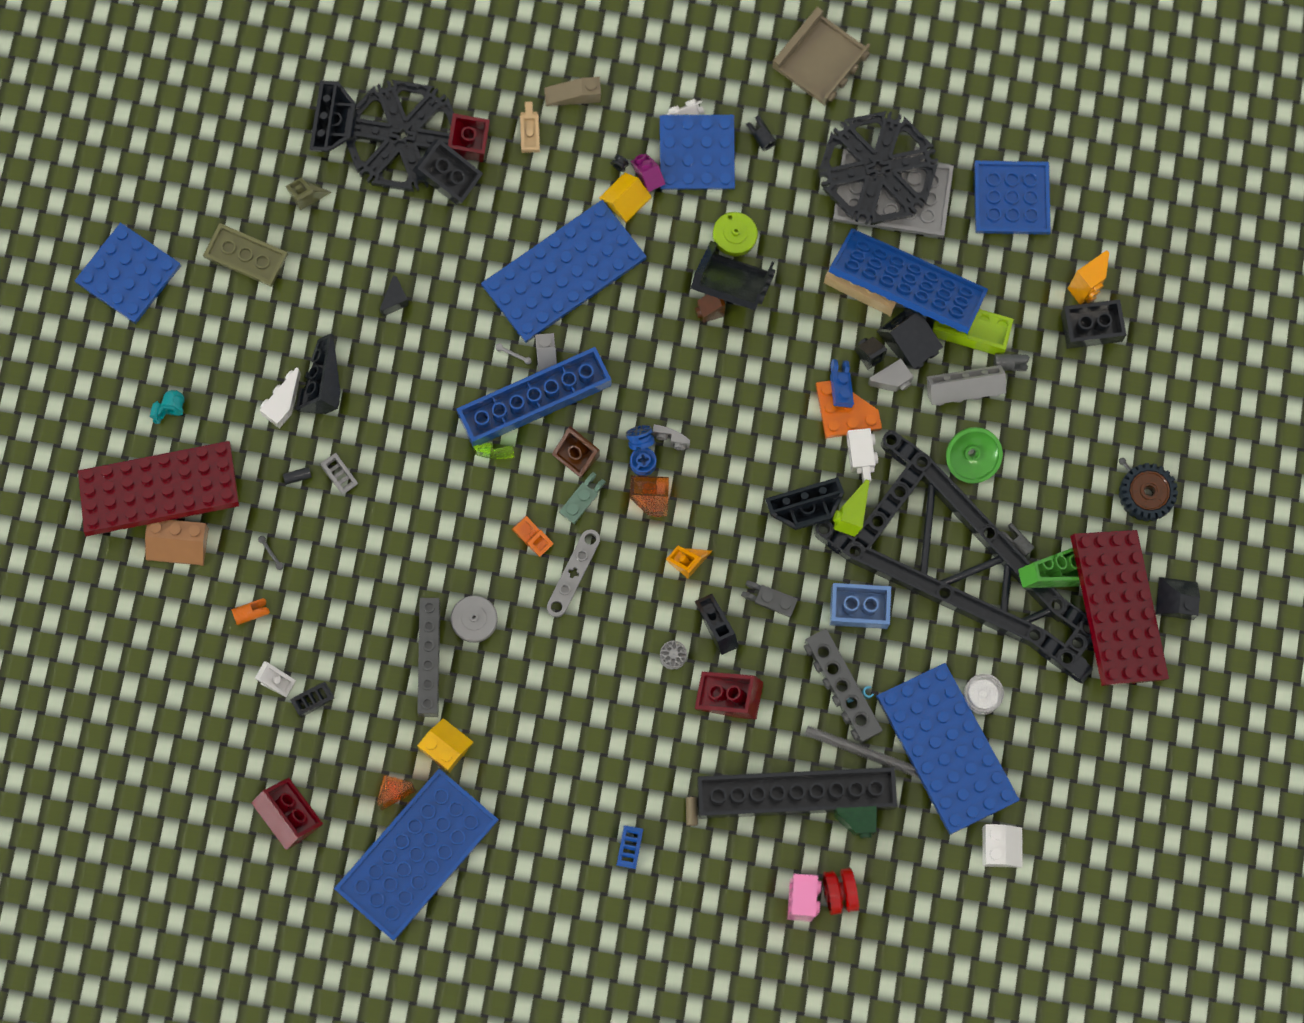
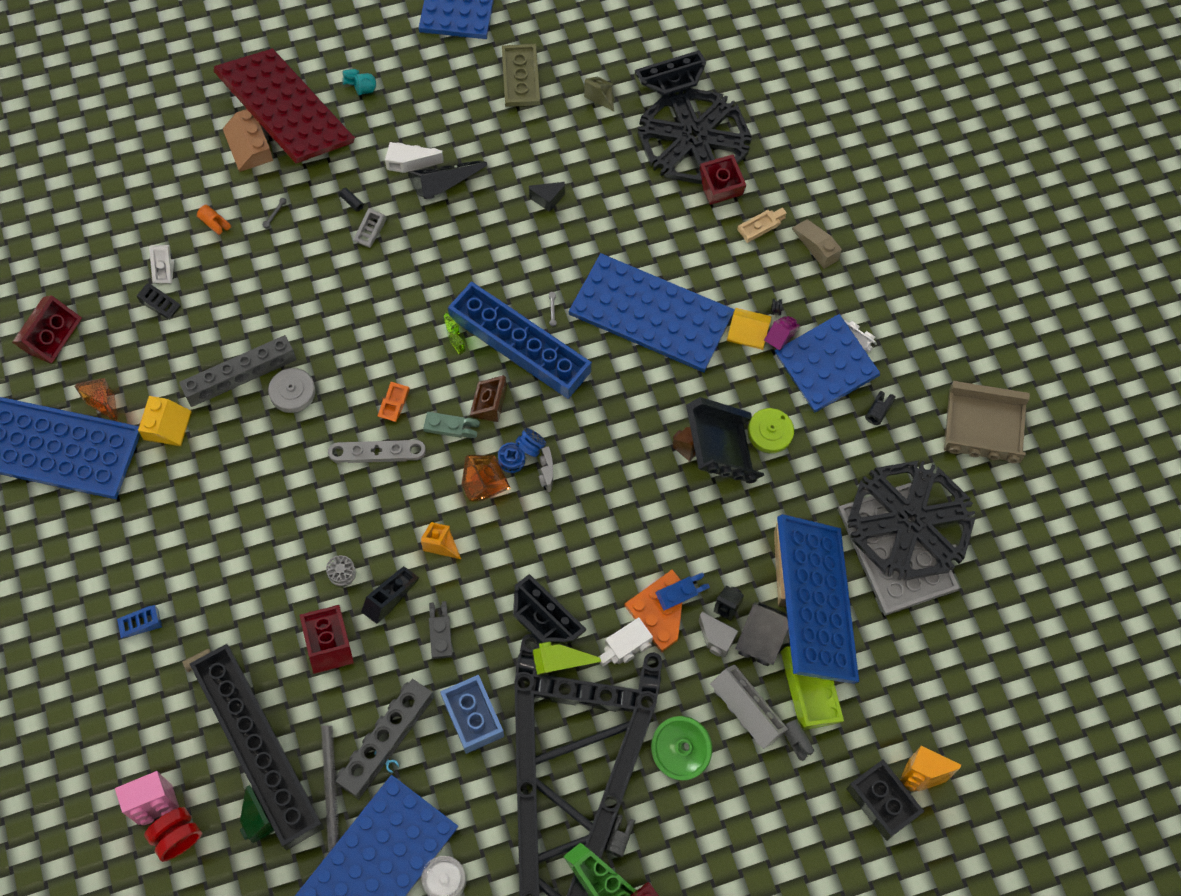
camera: 65 degrees right, 10 degrees down
black brick [412,139,483,205] -> none
light grey slope [535,333,557,372] -> none
blue plate [974,161,1051,235] -> none

